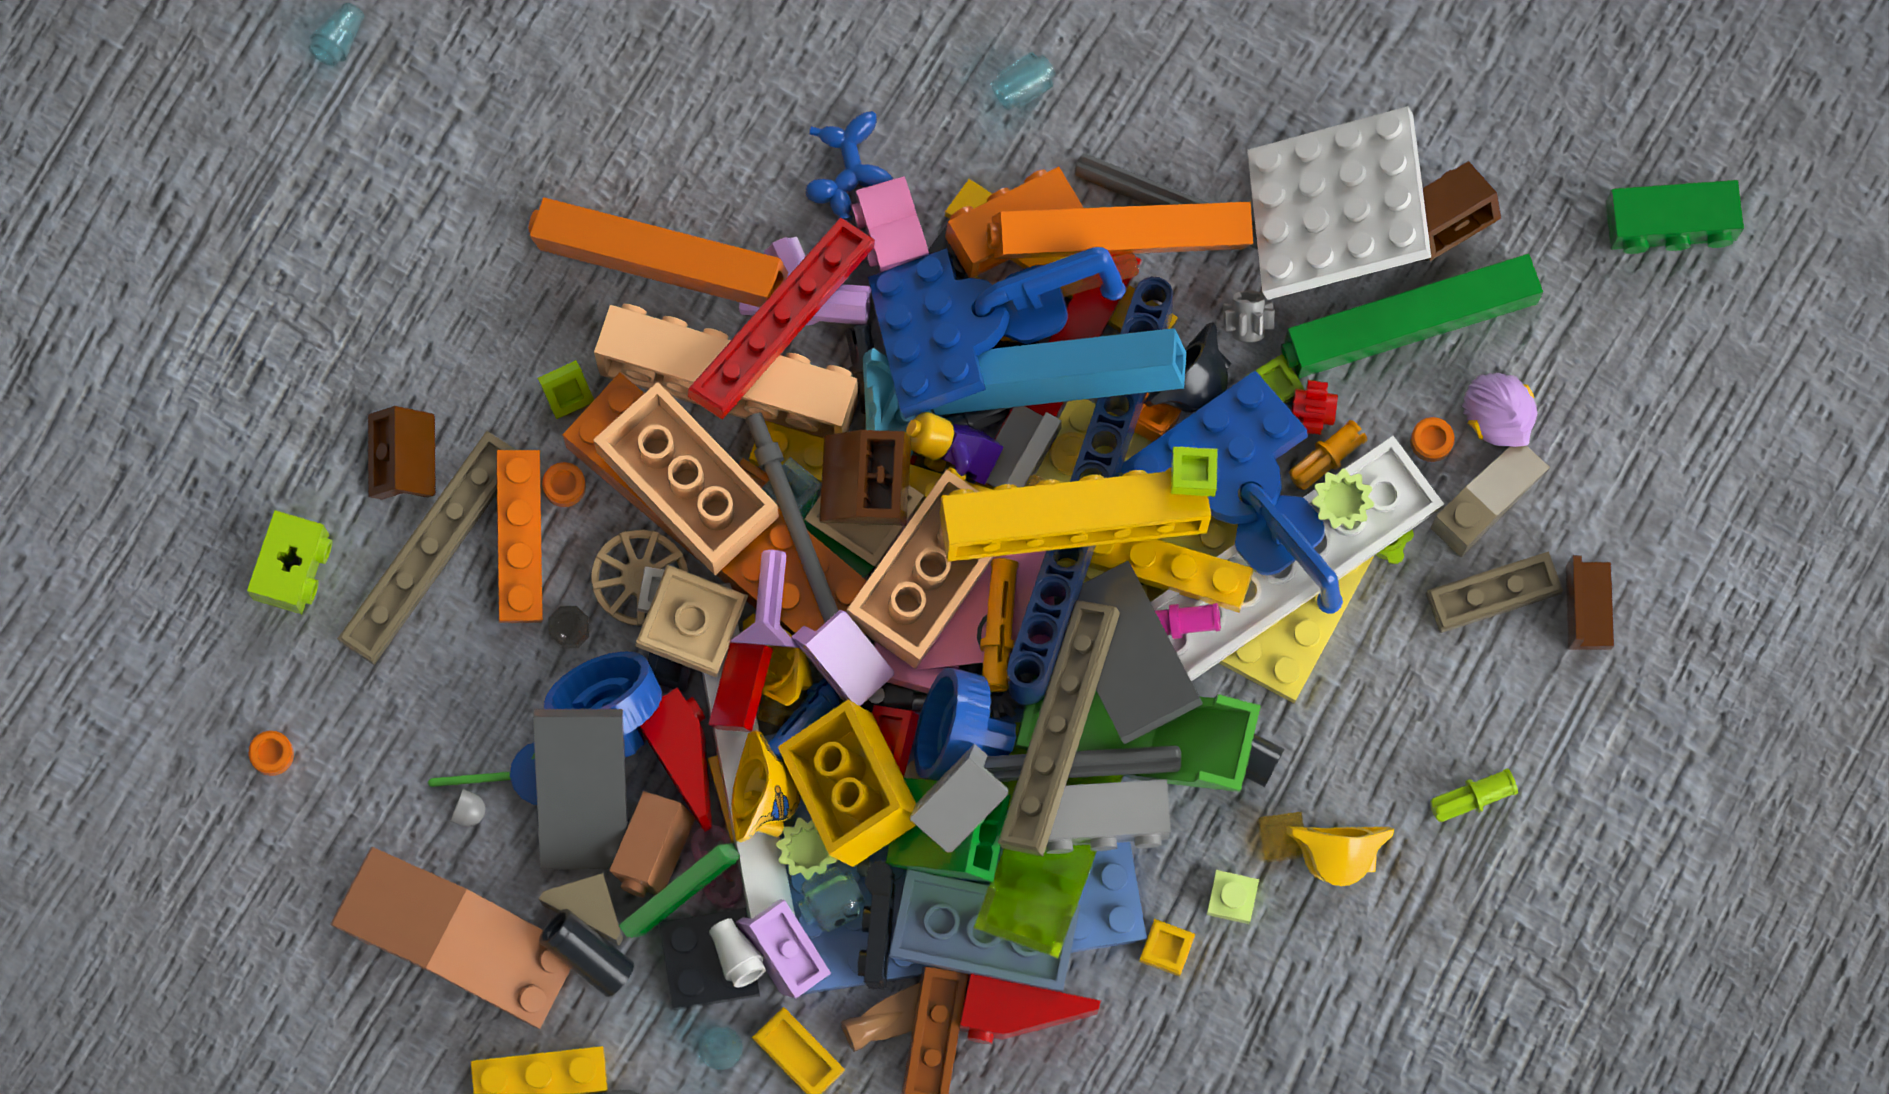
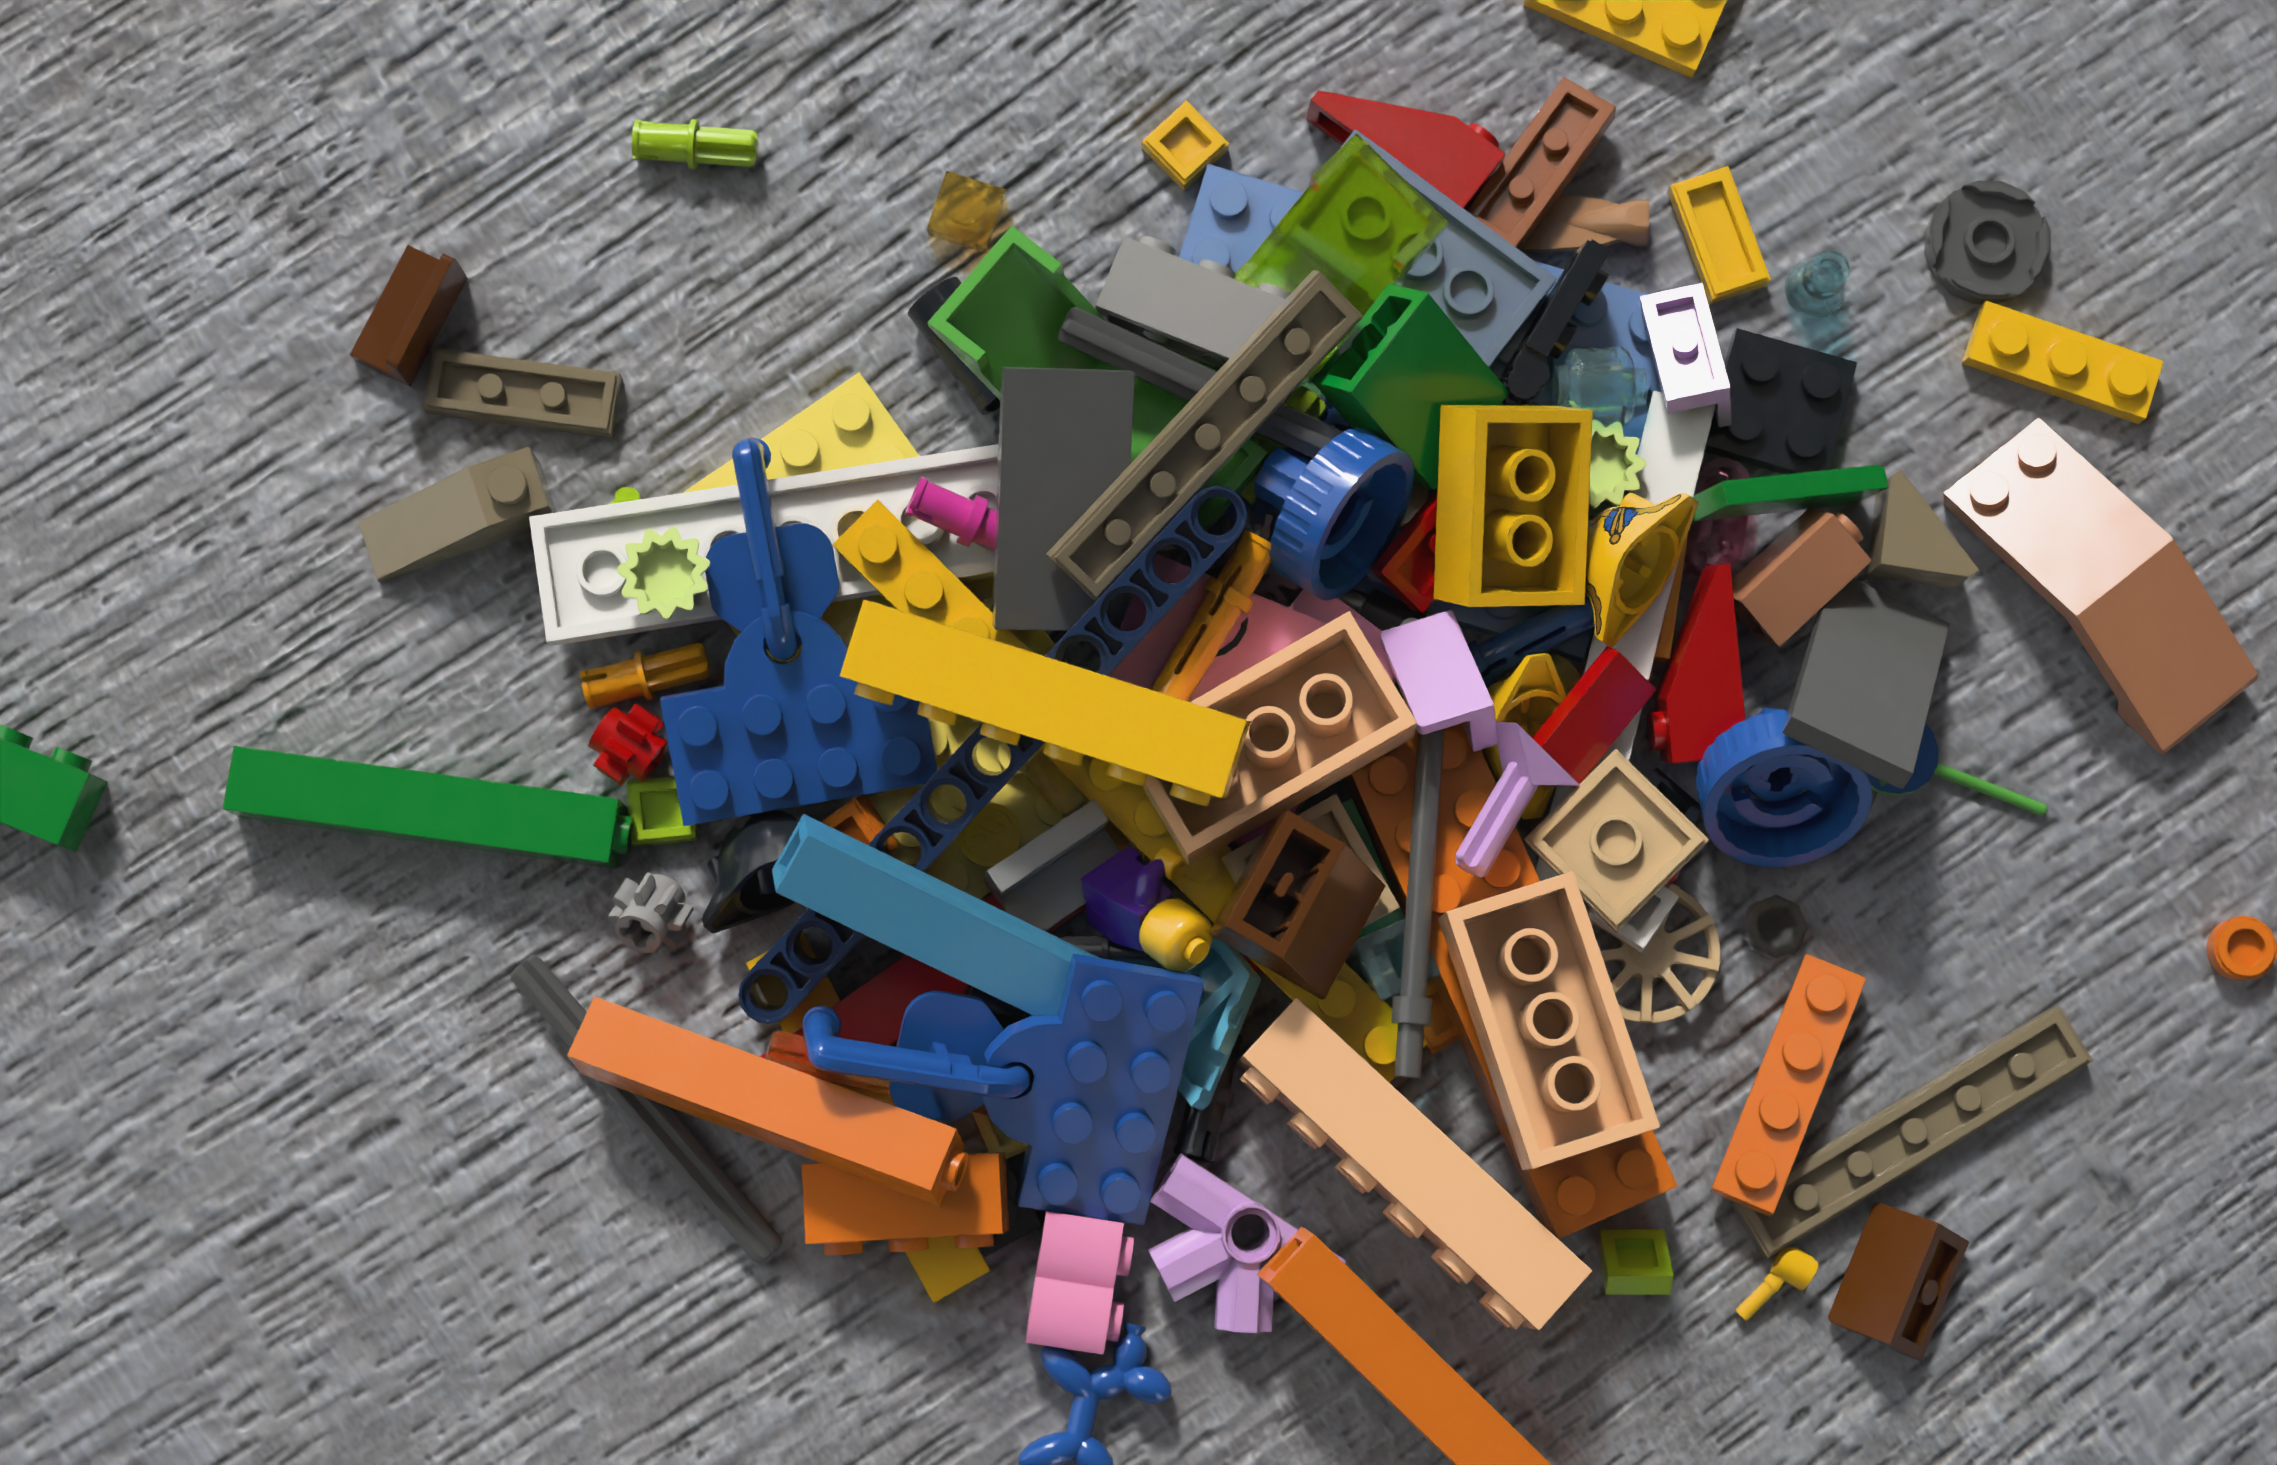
camera: 160 degrees left, 5 degrees up
lime brick [247,510,332,615] -> none
light grey hinge [450,789,485,827] -> none
black pin [539,909,634,997] -> none
orange tile [542,462,586,507] -> none
red tile [687,217,875,420] -> none
white cone [709,919,766,987] -> none
light grey panel [910,744,1008,853] -> none
clear light blue brick [990,52,1055,111] -> none
lime plate [1171,446,1217,497] -> none
yellowish green plate [1206,870,1259,924] -> none
white plate [1247,106,1431,300] -> none
yellow hat [1286,826,1394,886] -> none
orange tile [1410,417,1455,462] -> none
reddish brown slope [1419,161,1501,261] -> none
lavender hair [1462,373,1537,447] -> none
none -> yellow hand [1735,1247,1819,1321]

